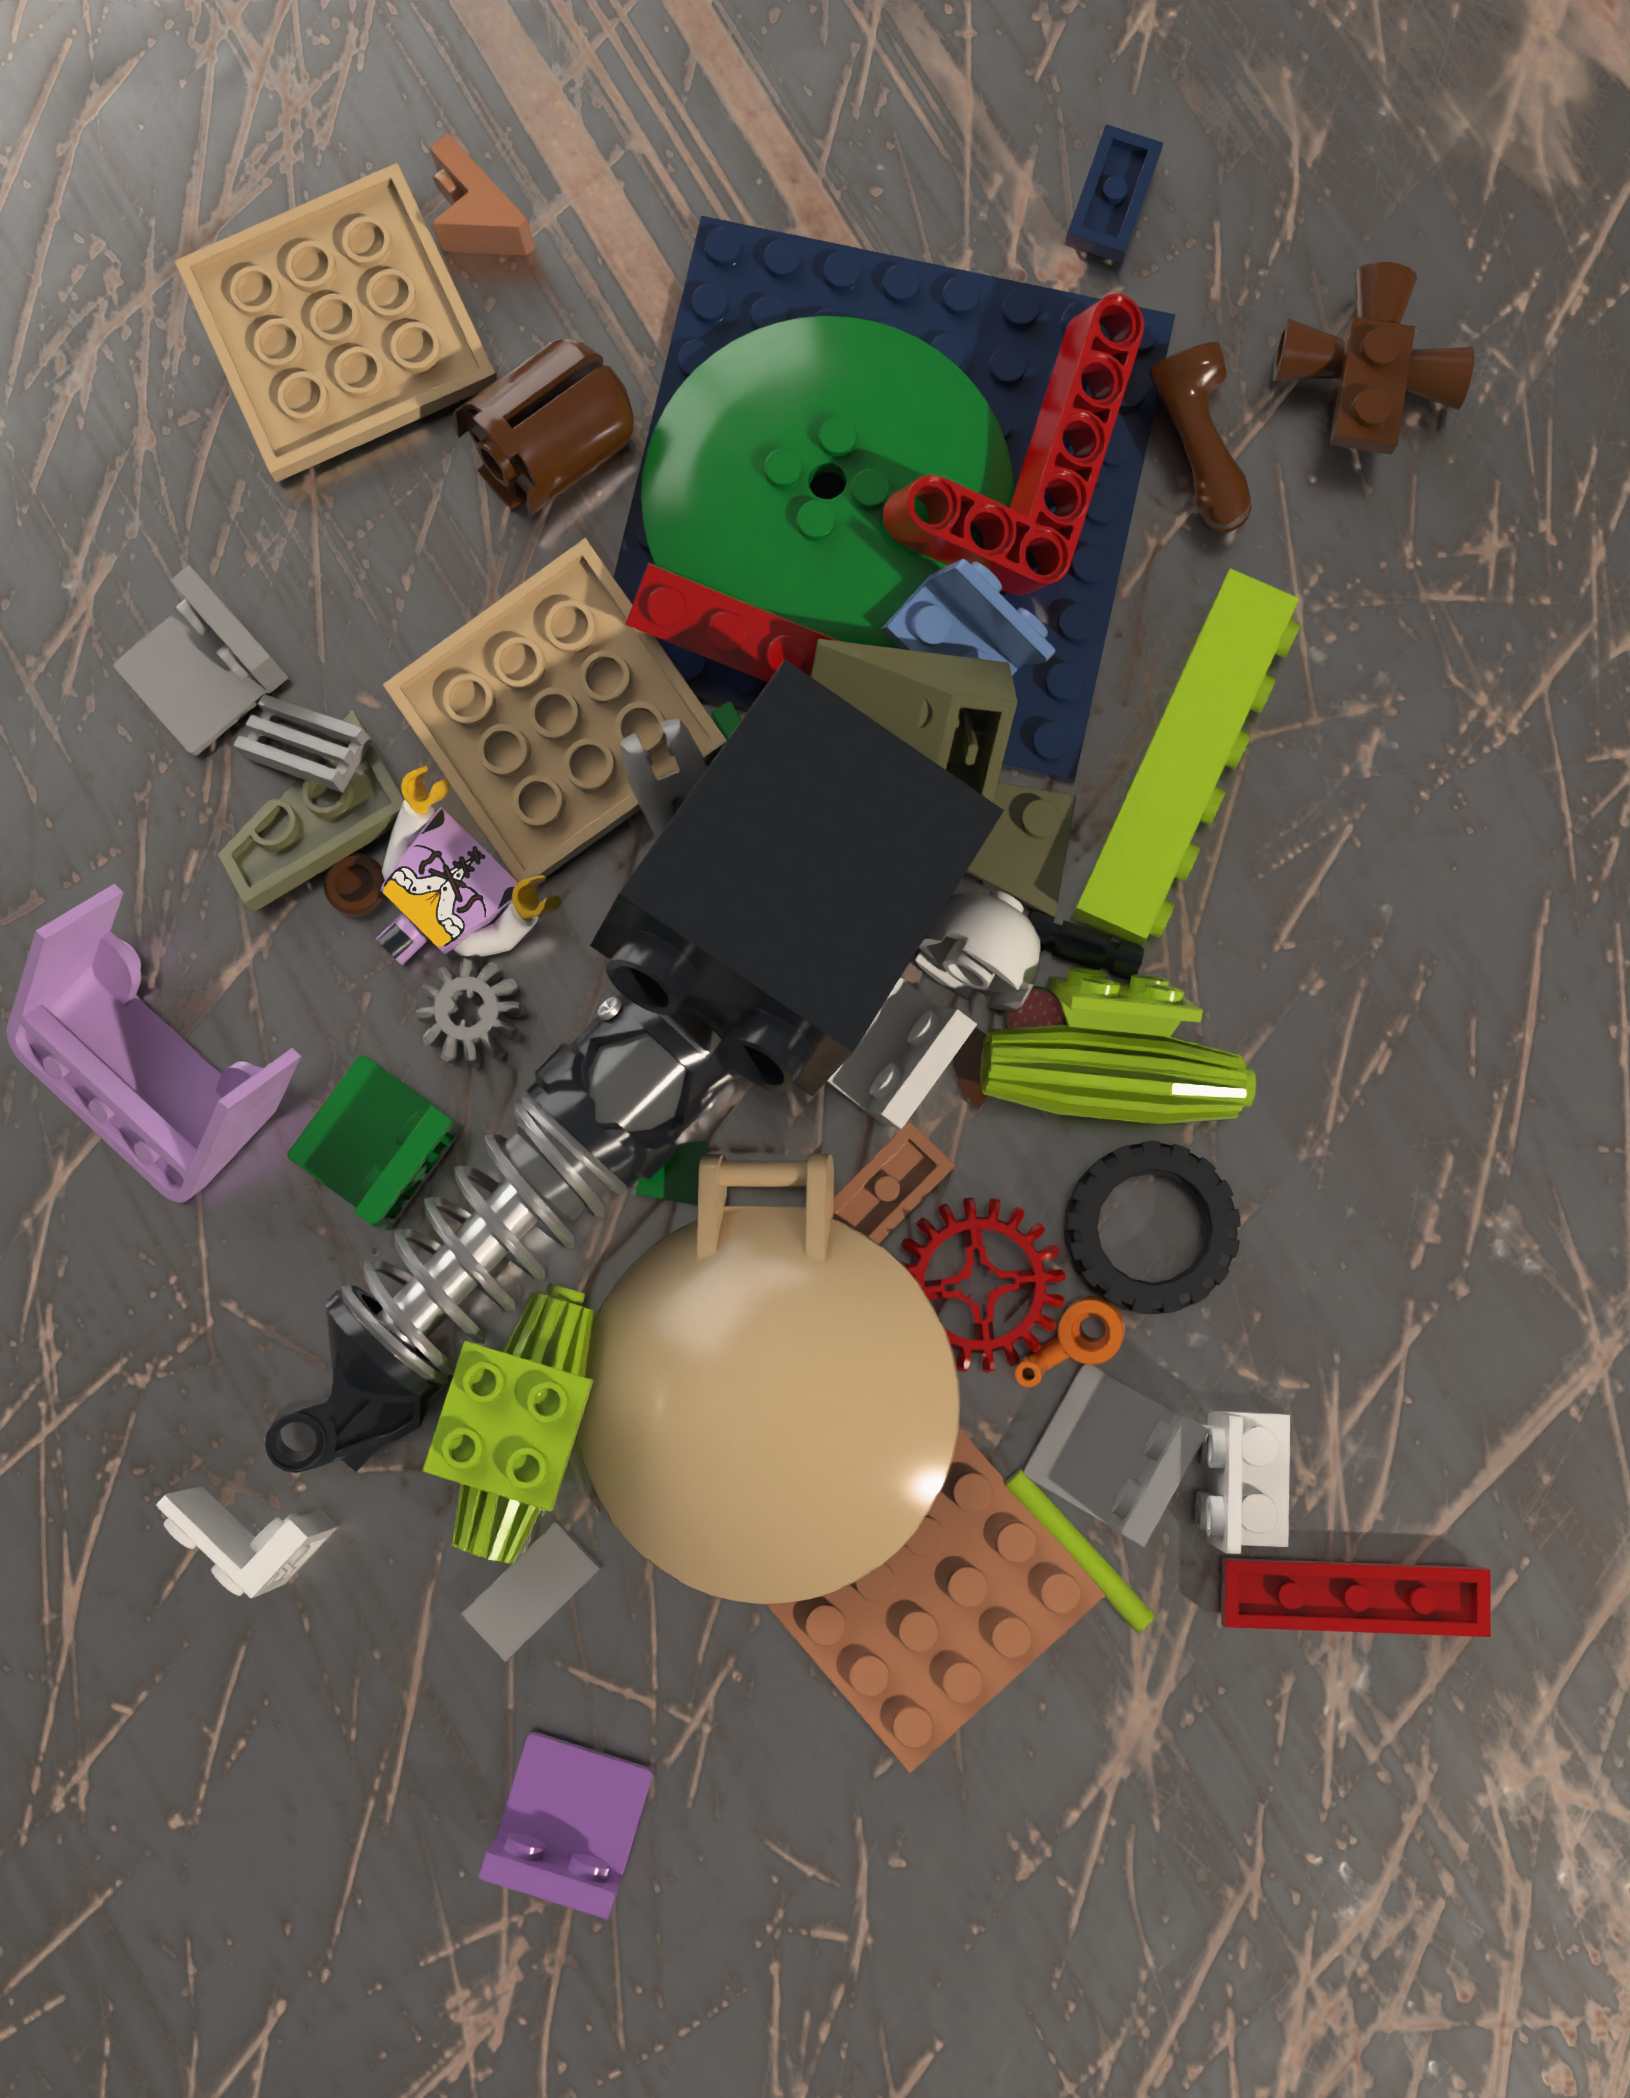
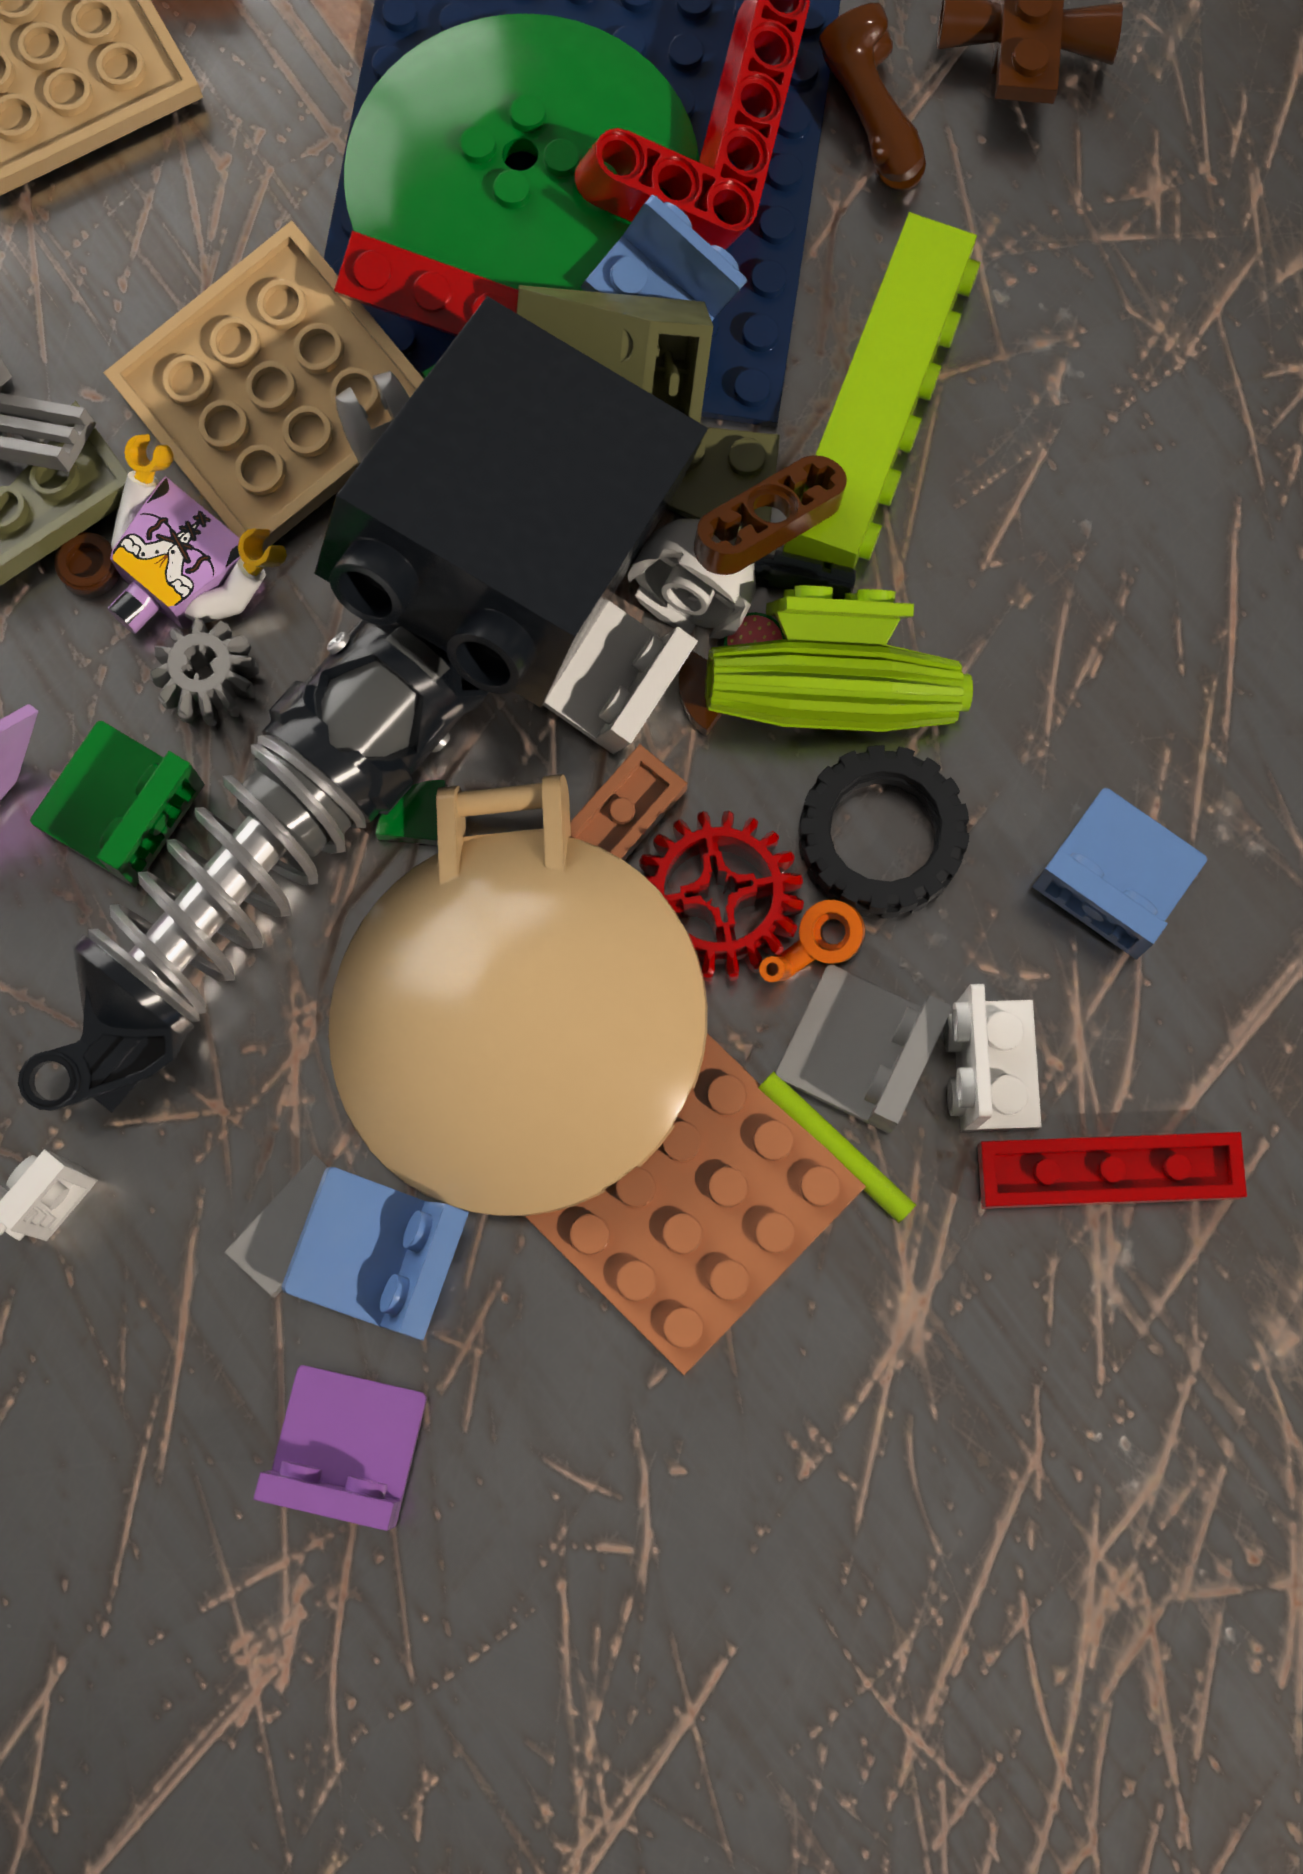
camera: 10 degrees left, 5 degrees down
lime plate [423,1283,594,1564] -> none
reddish brown cylinder [452,338,634,517] -> none
none -> medium blue bracket [282,1167,469,1341]
none -> reddish brown beam [694,455,847,575]
none -> medium blue bracket [1032,788,1207,960]

